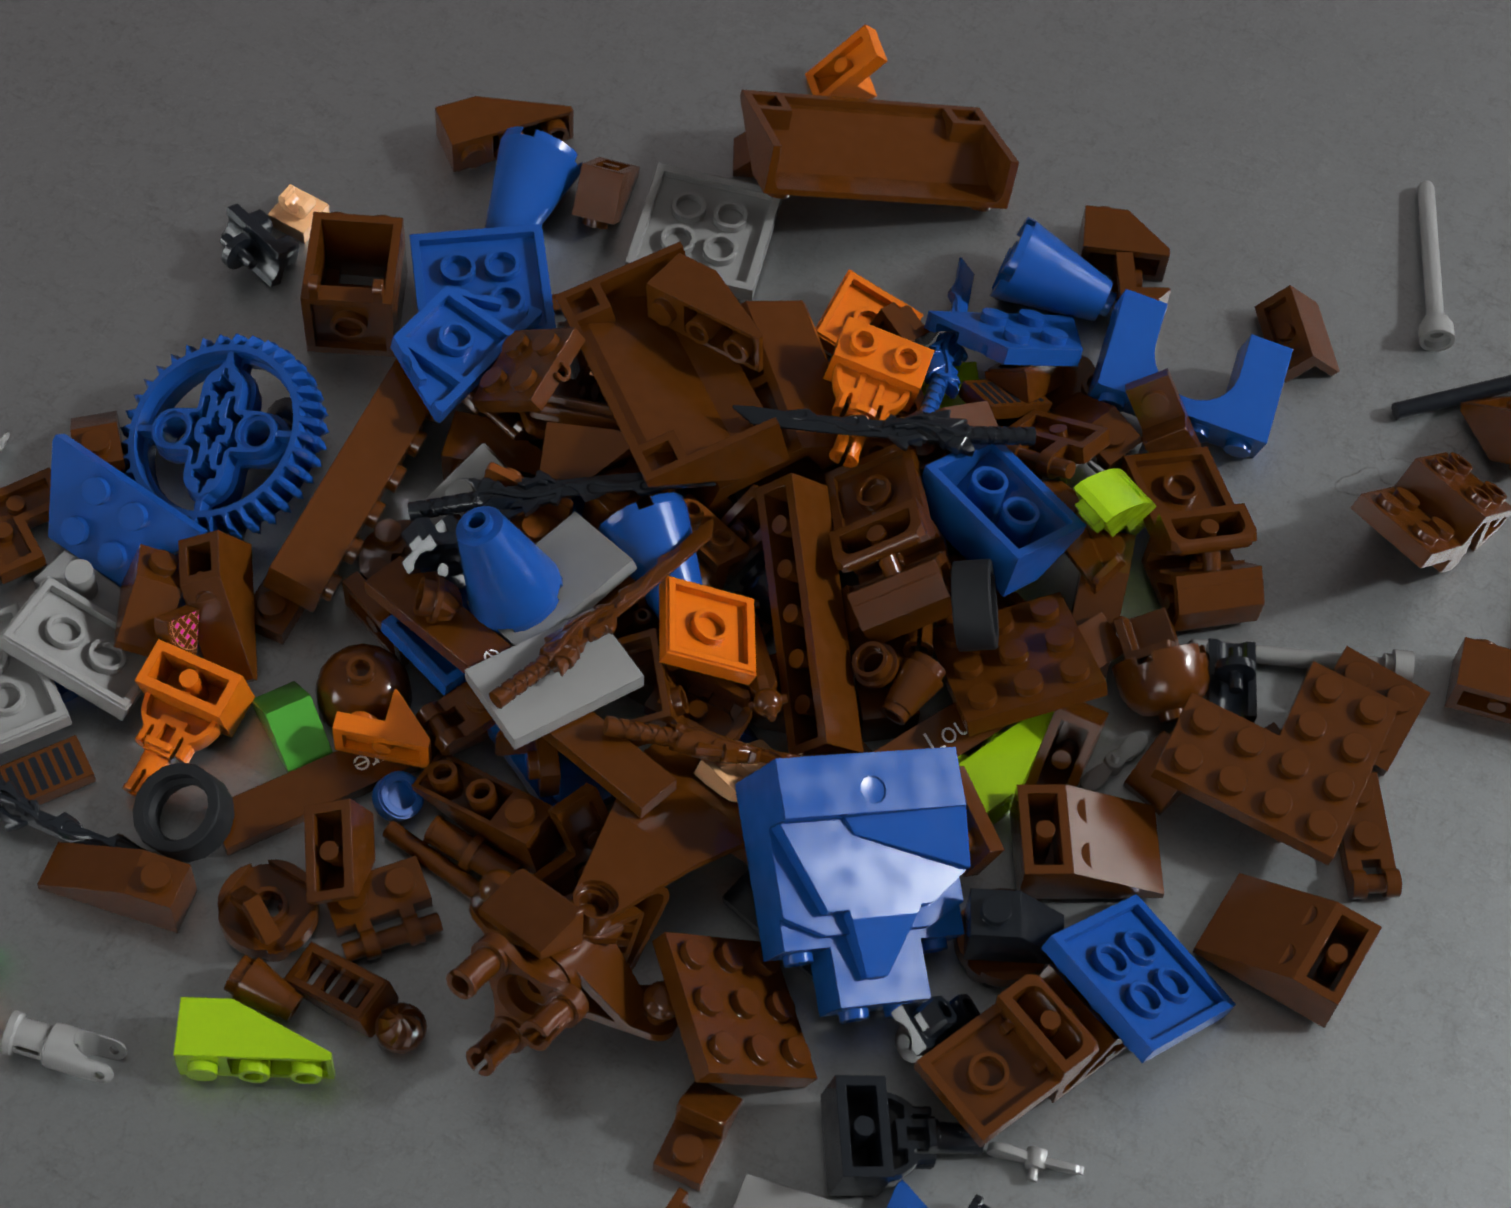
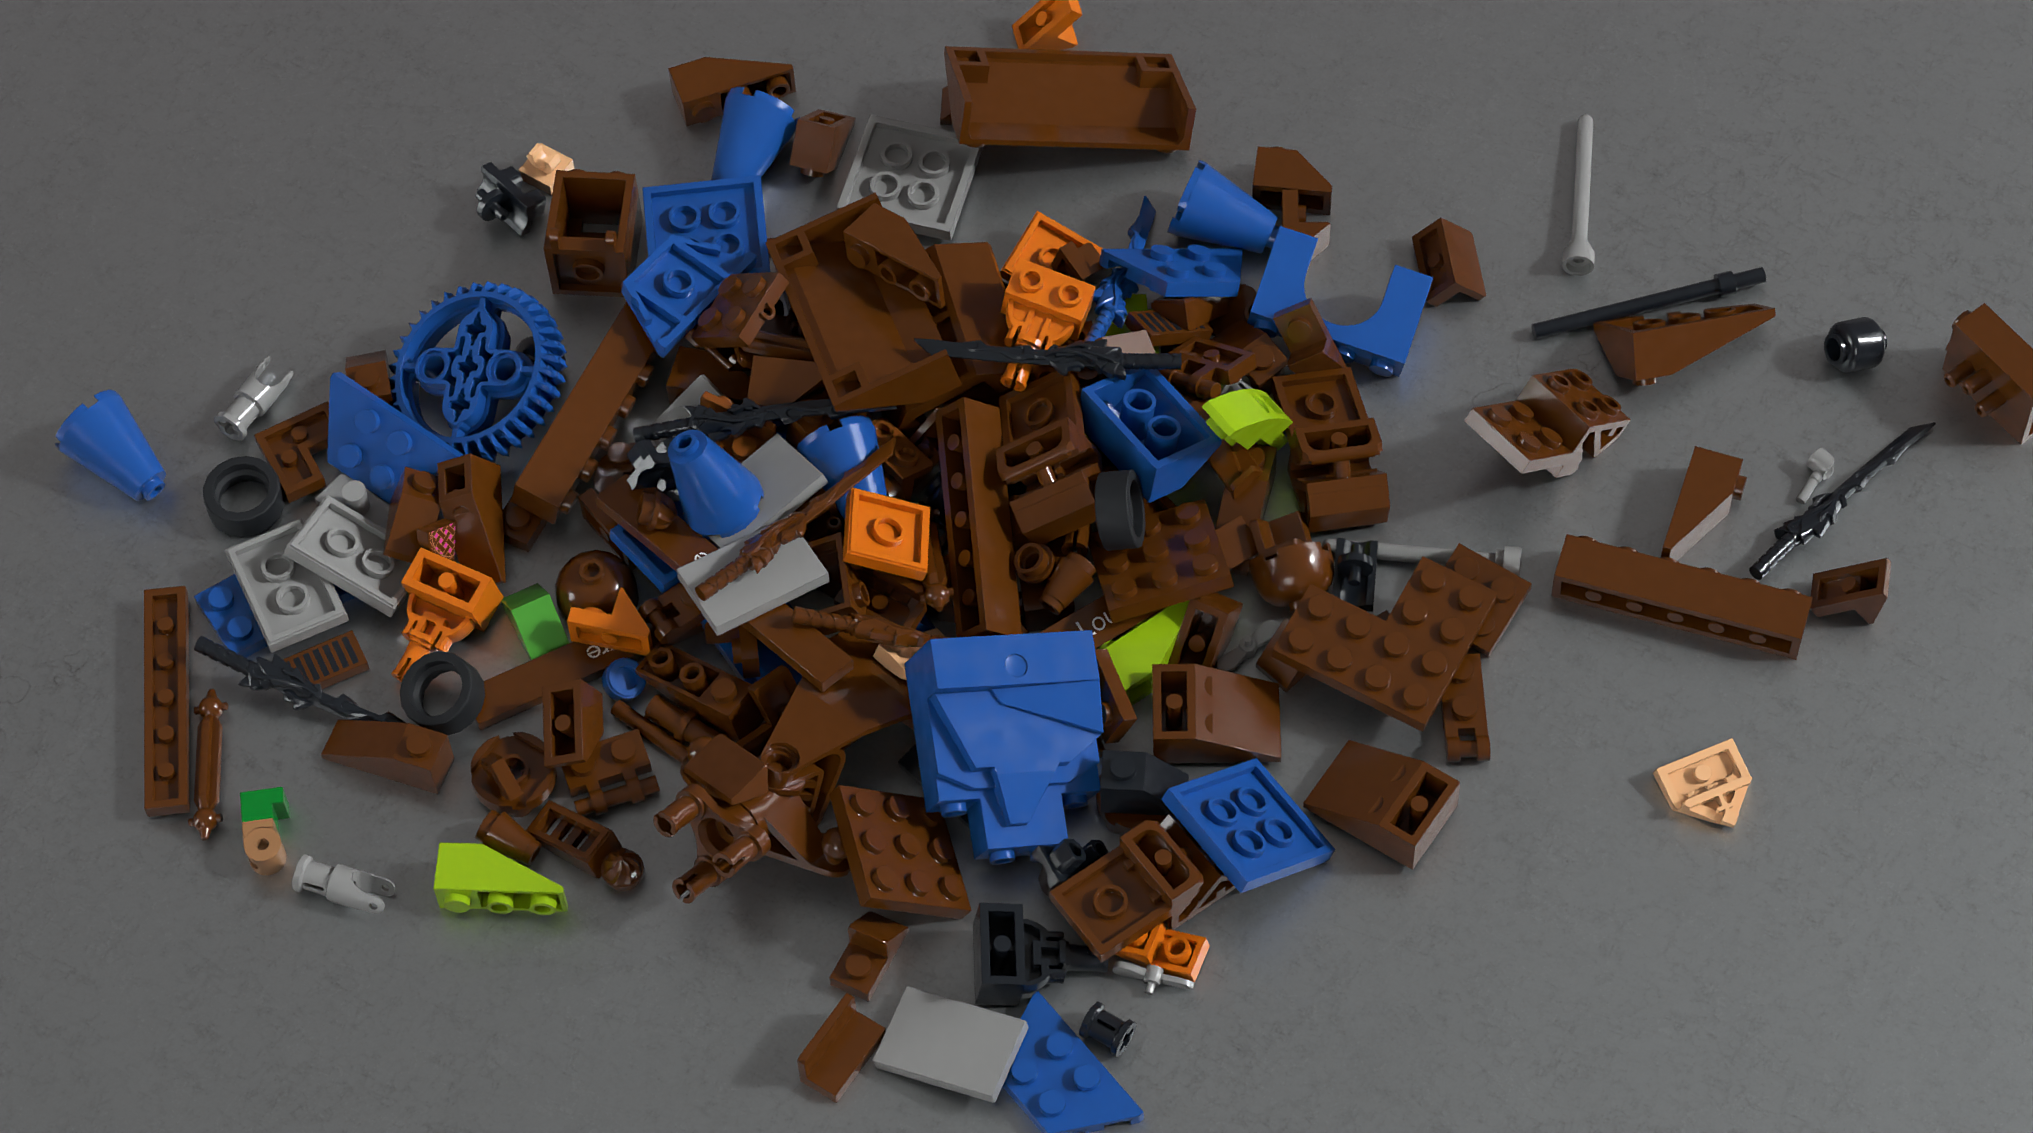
camera: 10 degrees right, 0 degrees up
none -> orange slope [1115,922,1210,982]

